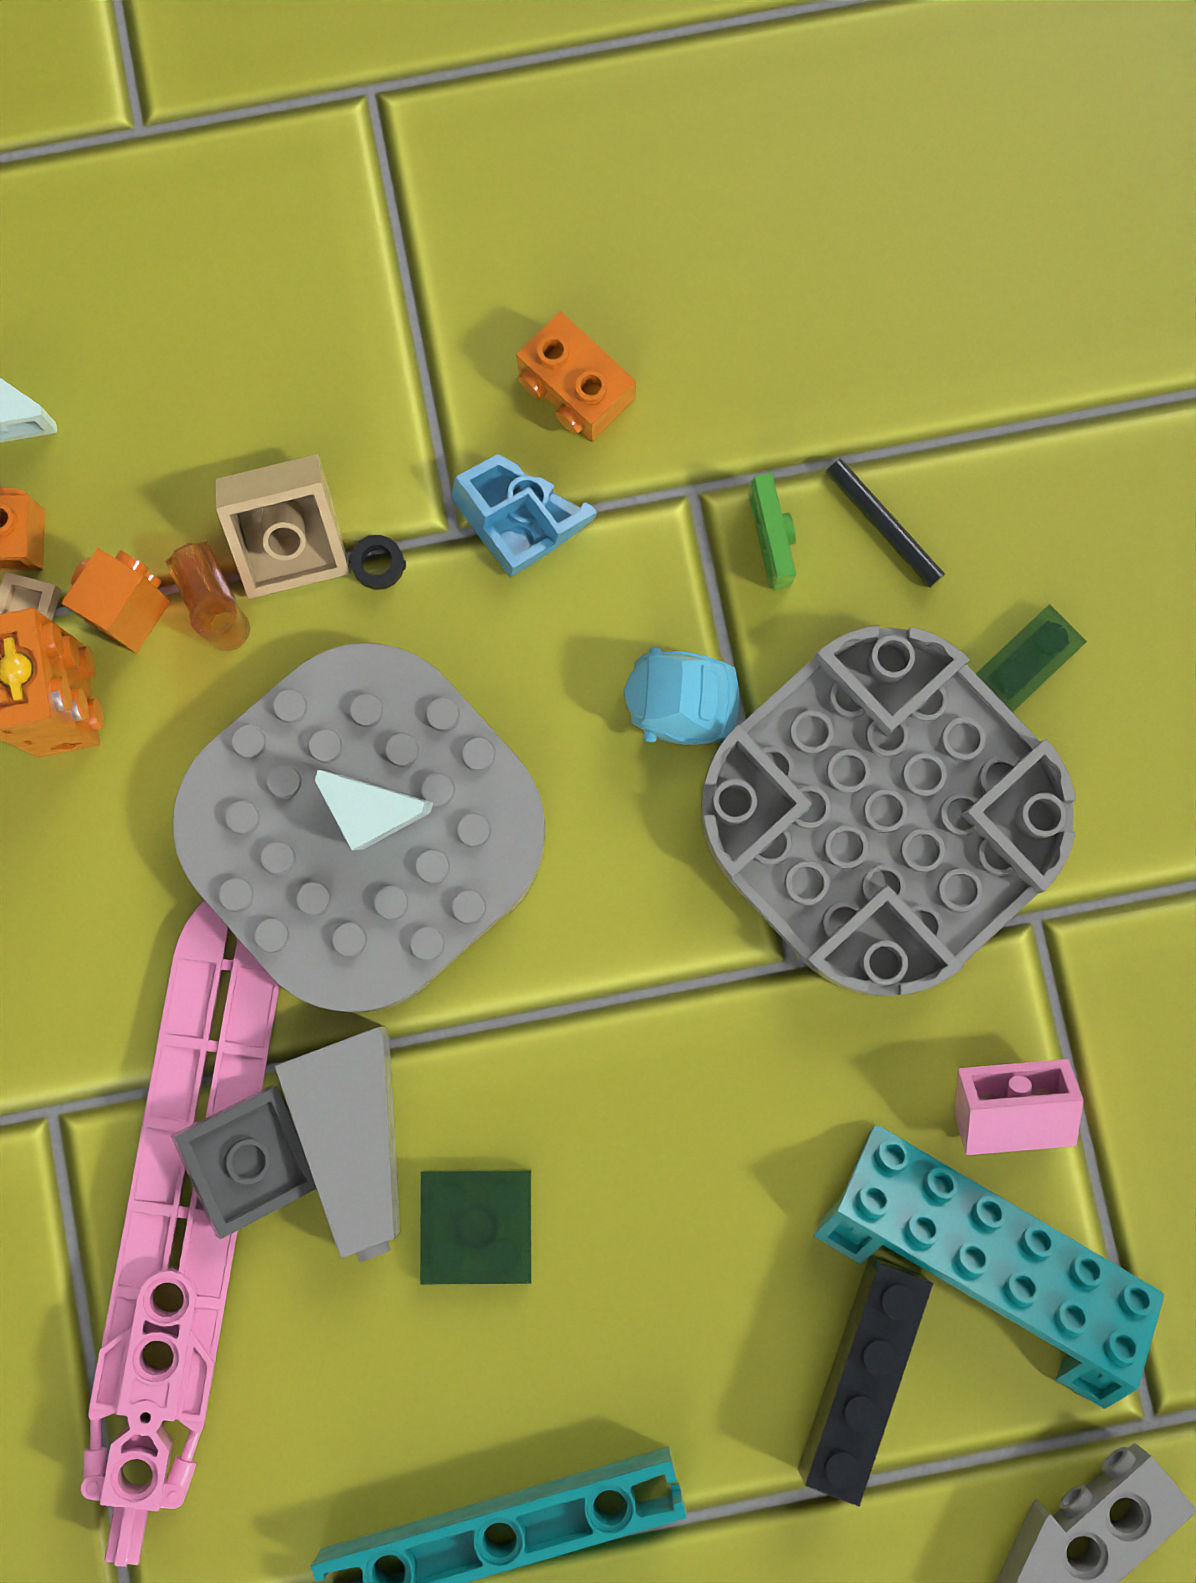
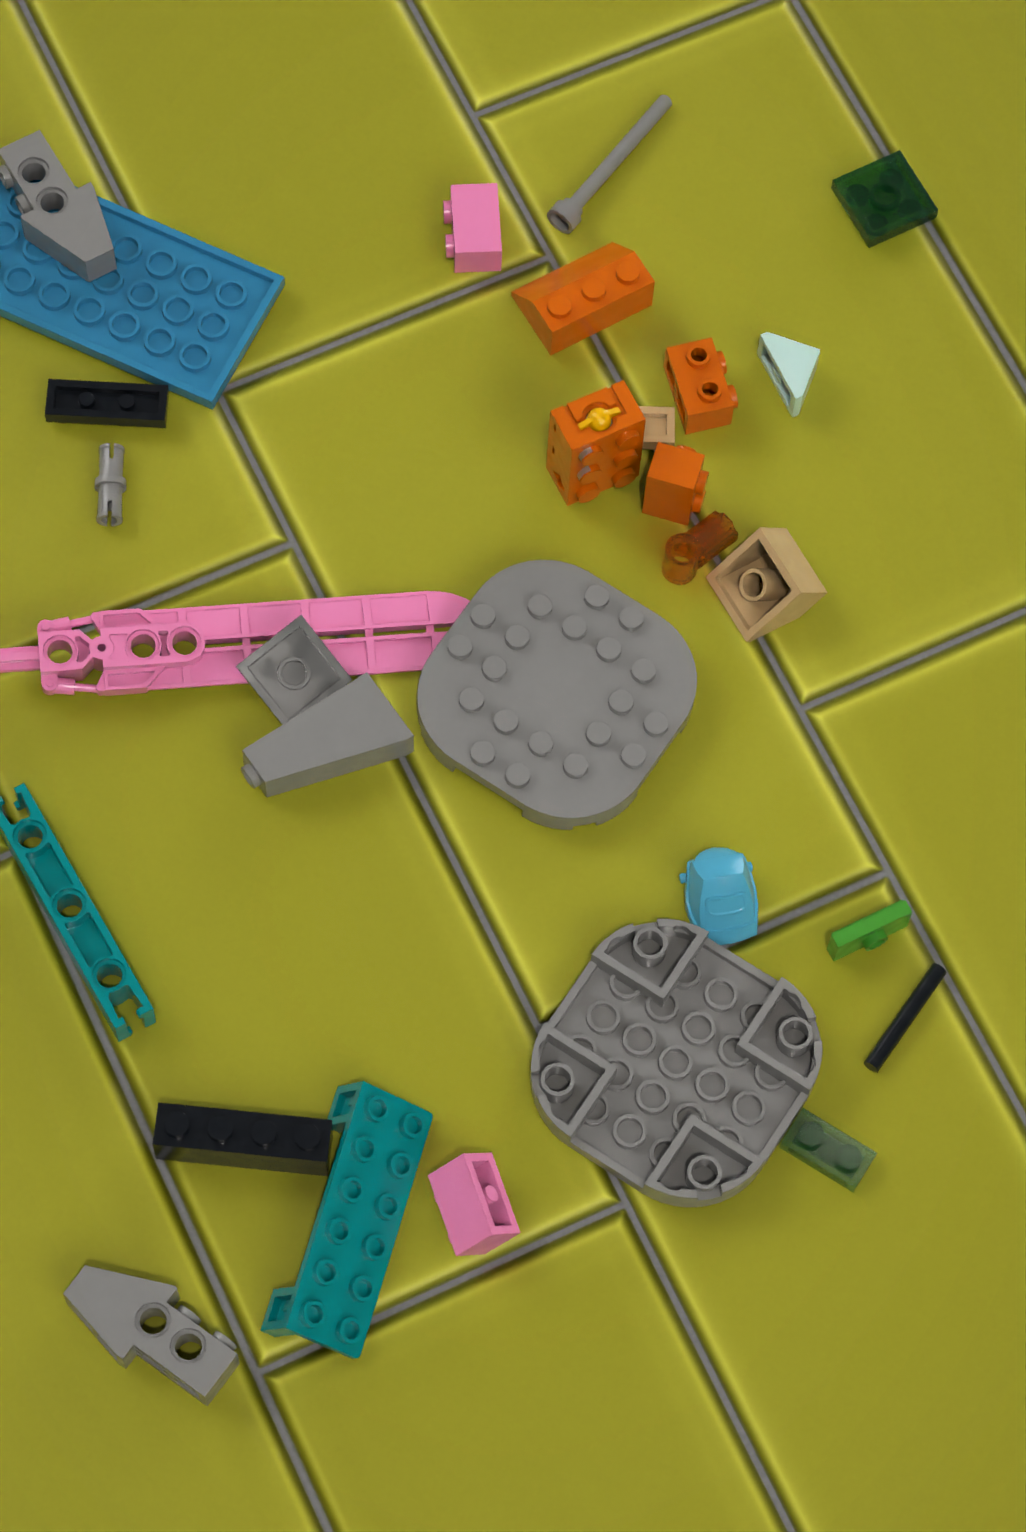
camera: 70 degrees right, 15 degrees down
light aqua slope [315,770,433,851] -> none
black piece [348,535,406,590] -> none
clear green plate [420,1169,532,1285] -> none
dark azure slope [450,454,597,578] -> none
orange brick [516,311,636,442] -> none

